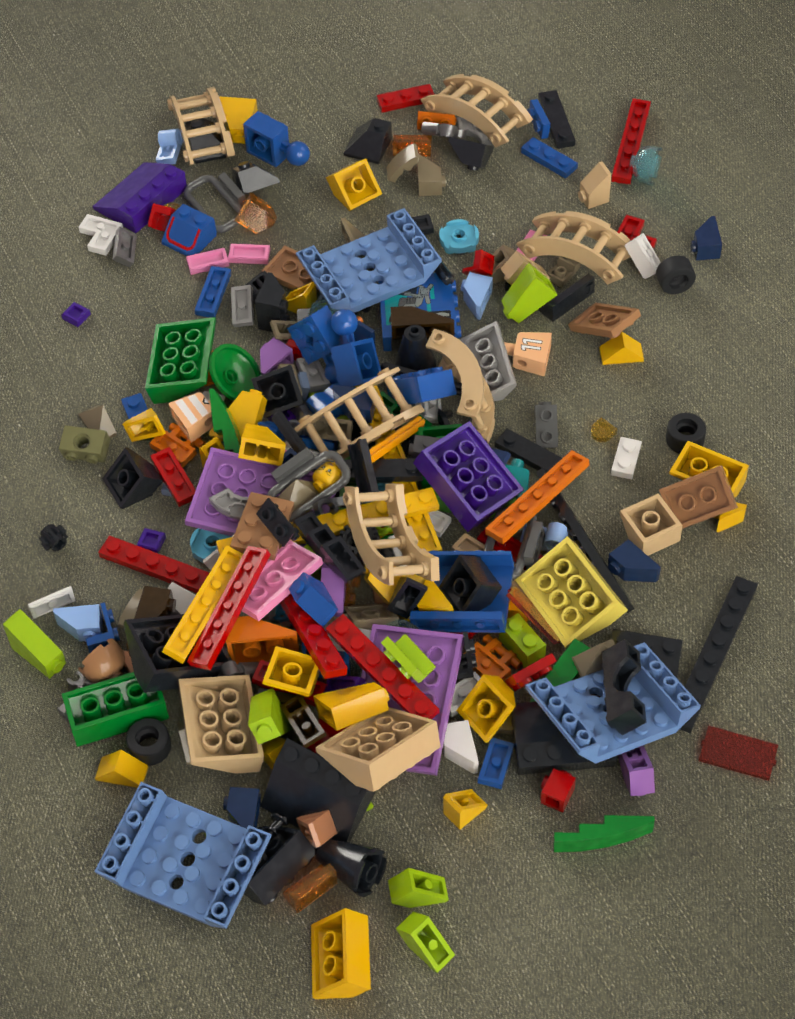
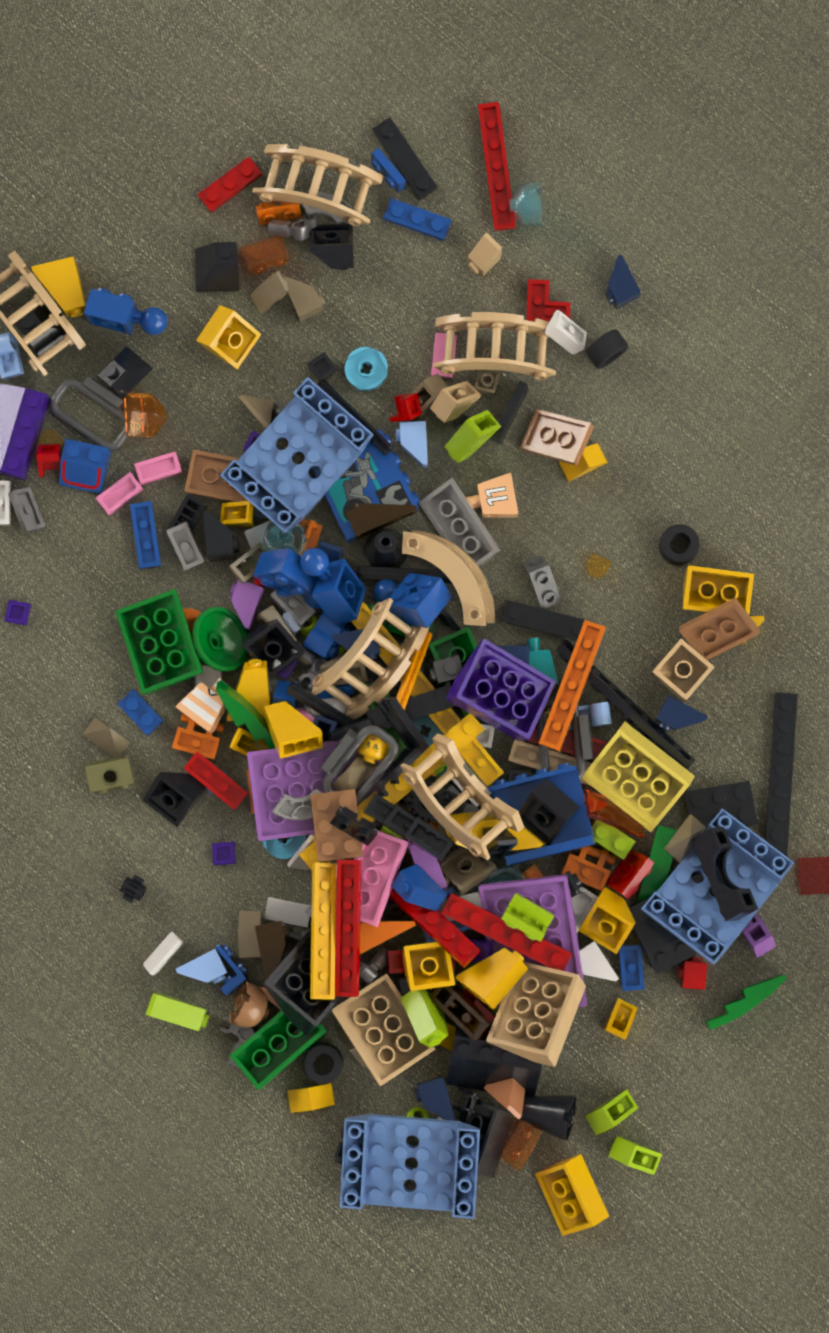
camera: 20 degrees left, 30 degrees up
red plate [98,535,210,593] -> none
yellow slope [122,408,166,442] -> none
white plate [611,437,642,480] -> none

